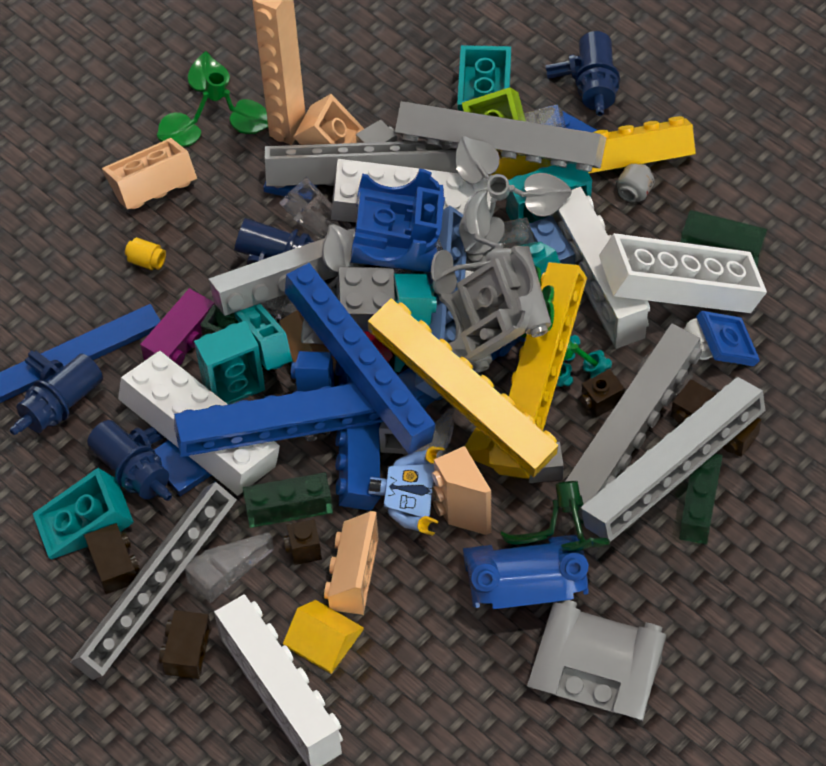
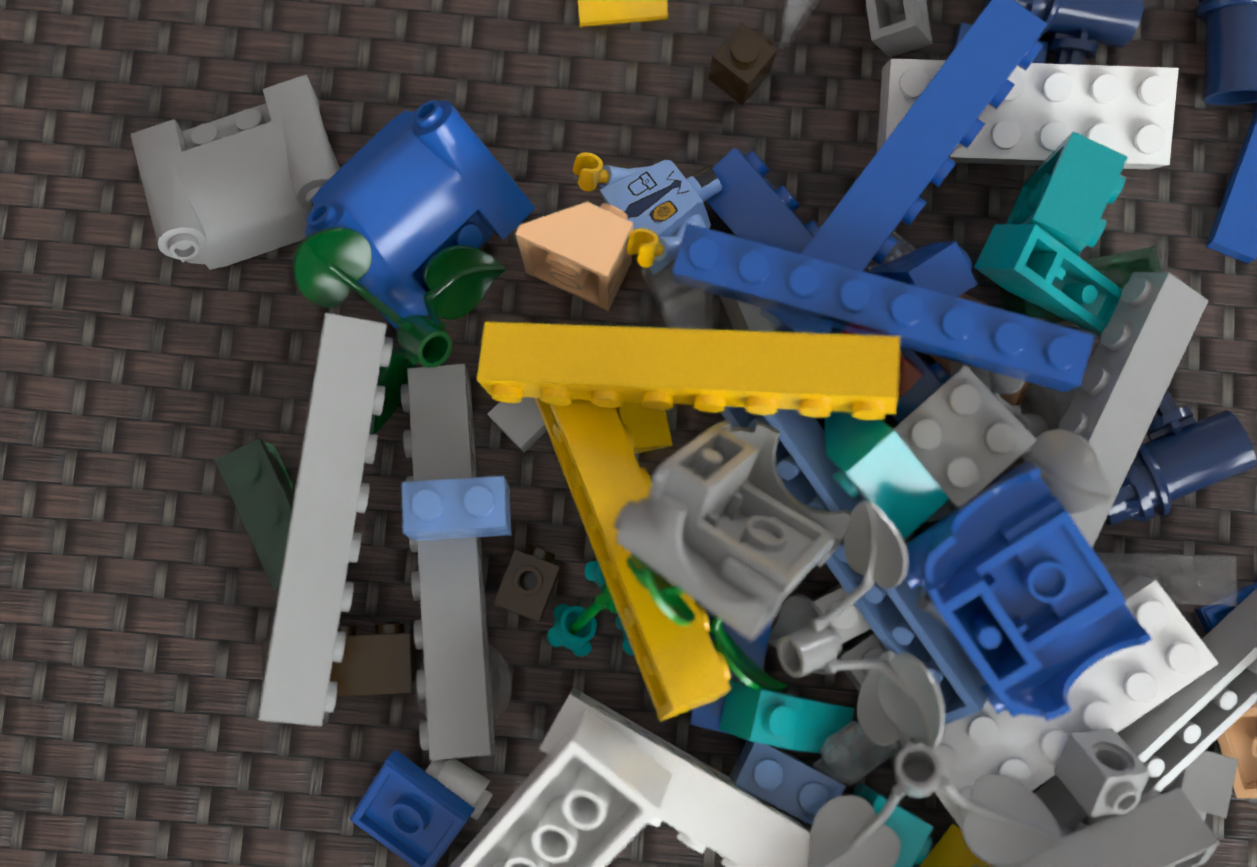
camera: 135 degrees right, 25 degrees up
magenta brick [140,288,218,366] -> none
clear green brick [243,472,333,528] -> none
light nougat slope [324,511,379,615] -> none
none -> medium blue brick [402,476,512,541]
none -> light grey brick [1054,729,1151,817]

